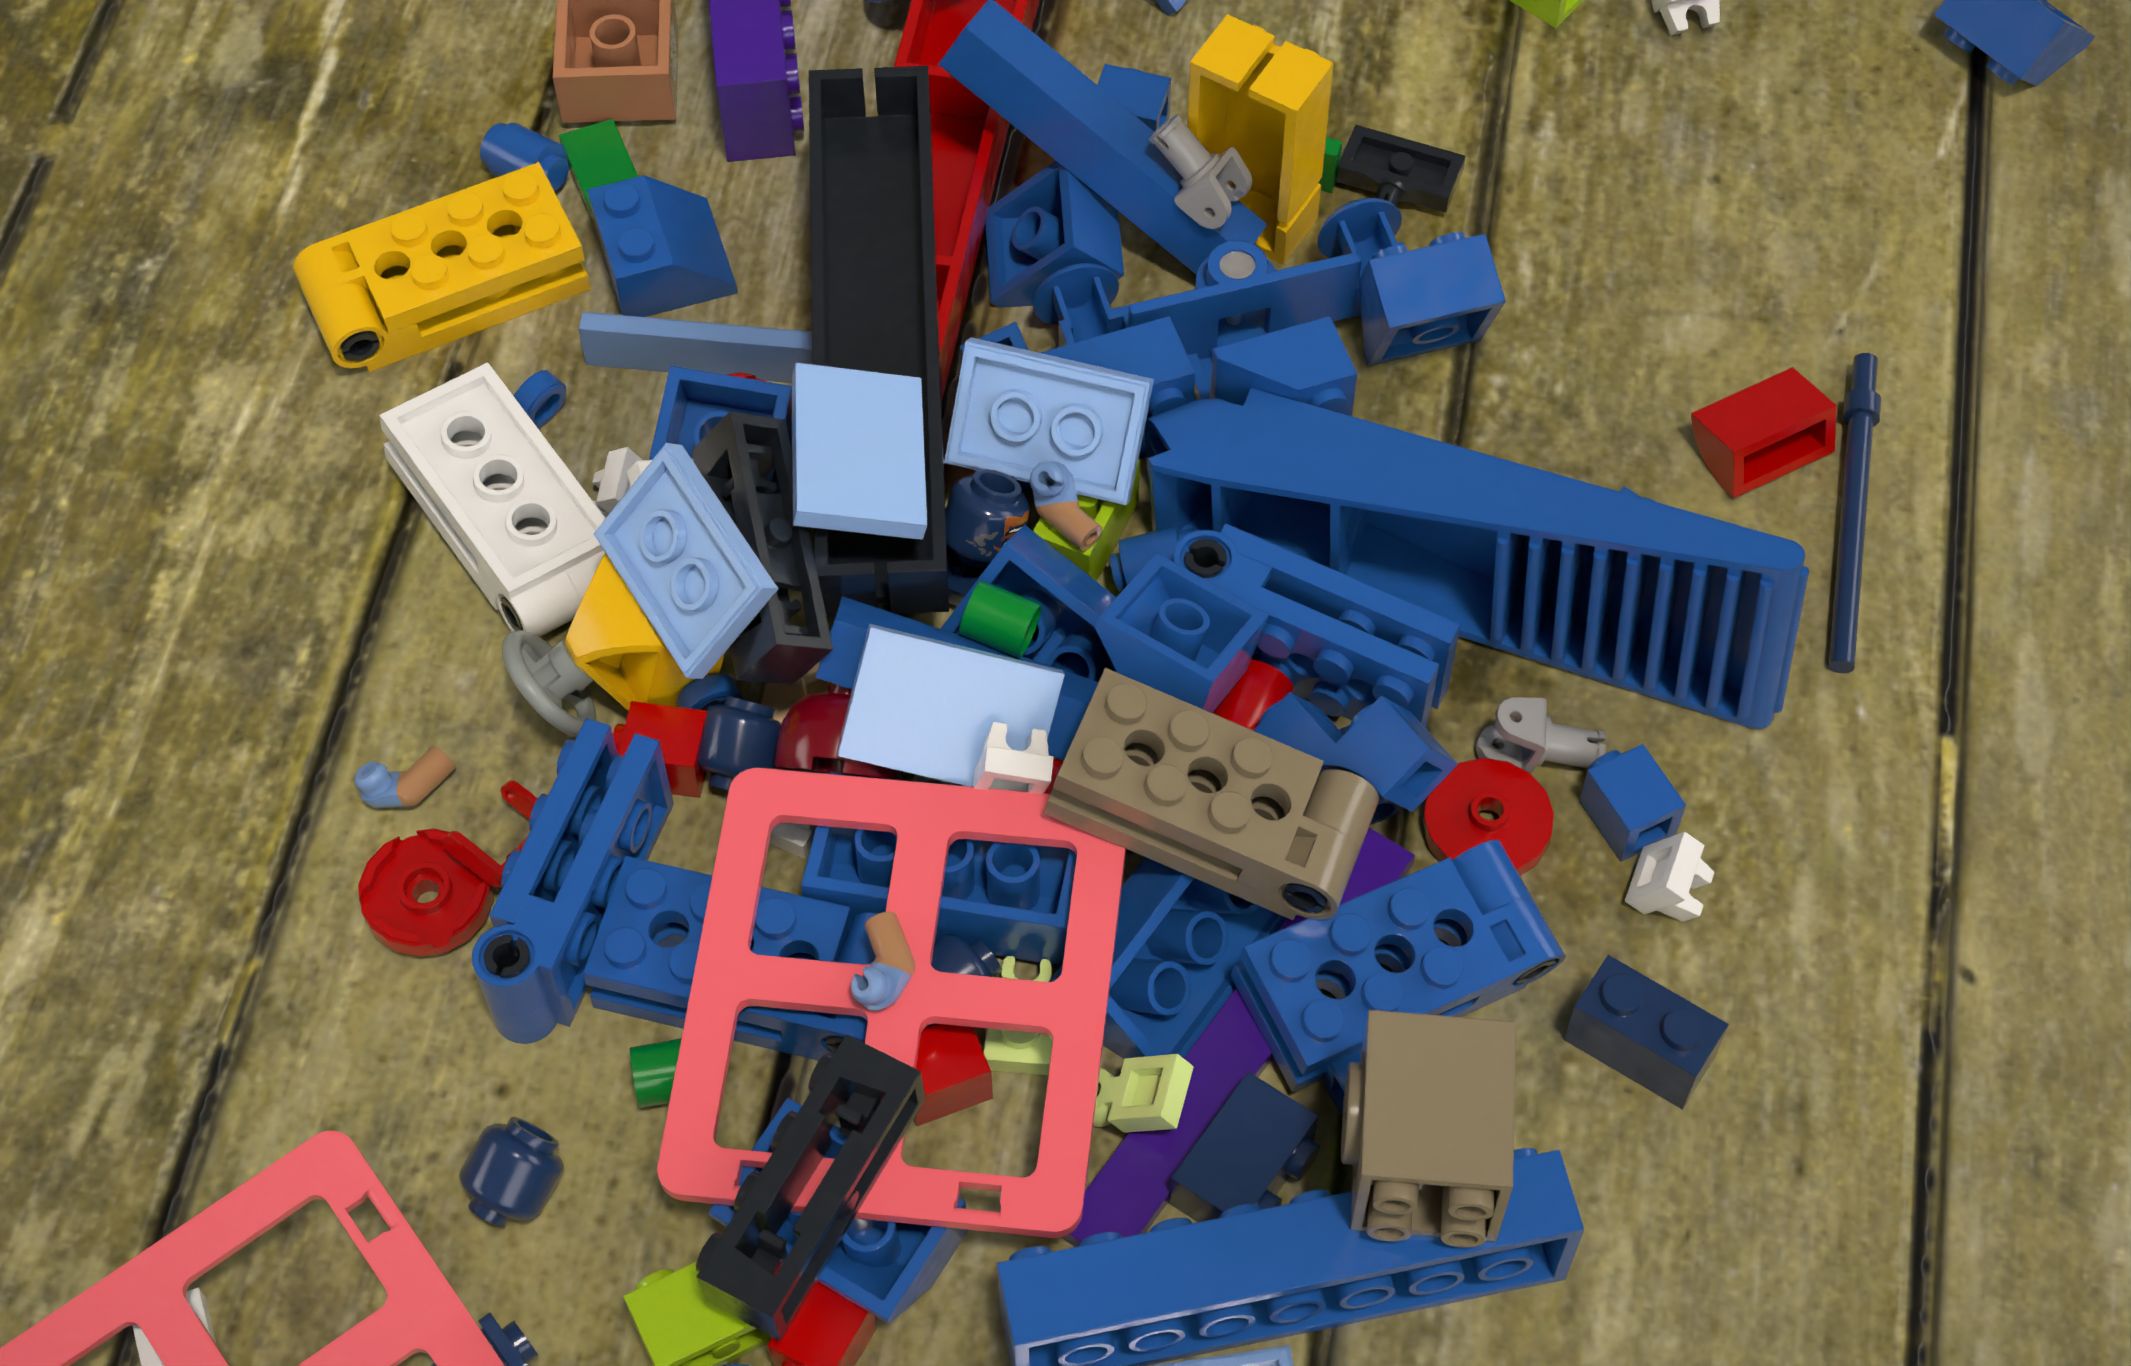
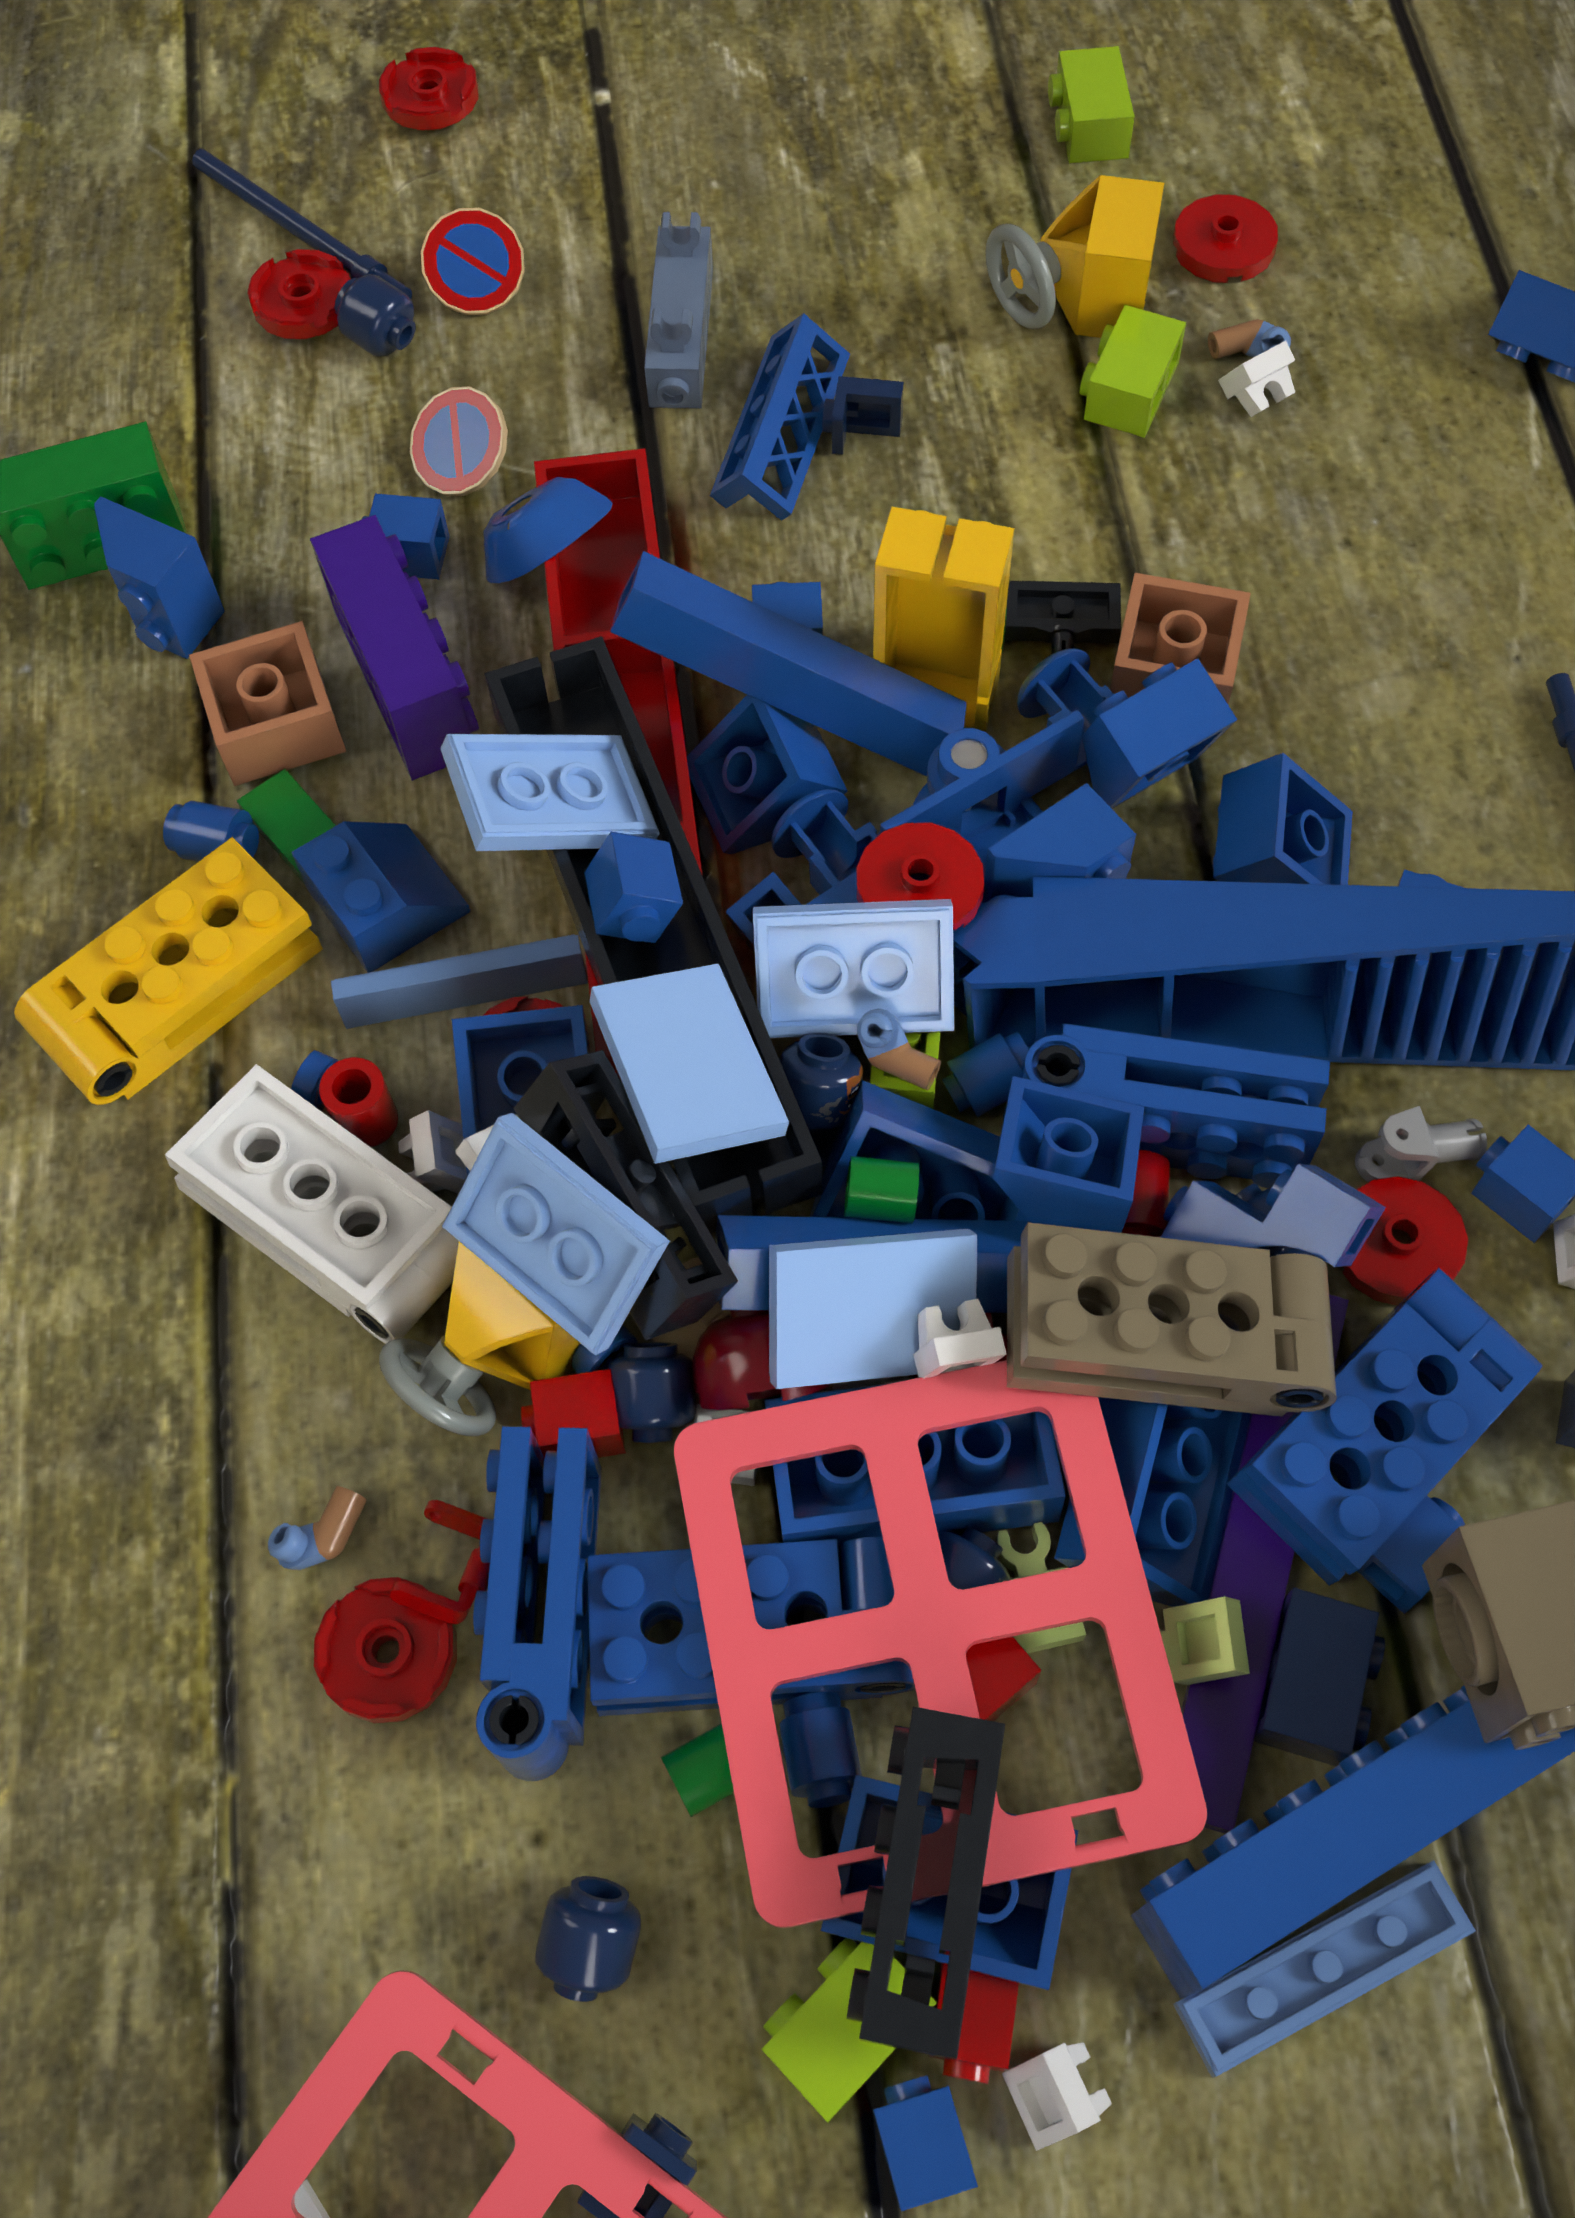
camera: 15 degrees left, 5 degrees up
arm [851,911,916,1011] -> none
light grey piece [1149,114,1253,229] -> none
red brick [1691,367,1837,498] -> none
none -> red brick [319,1057,398,1147]
none -> light blue tile [441,734,660,851]
none -> blue brick [584,831,683,943]
none -> blue brick [779,1692,862,1808]
none -> red plate [856,822,984,930]
none -> nougat brick [1110,573,1251,704]
none -> blue slope [1213,753,1353,885]

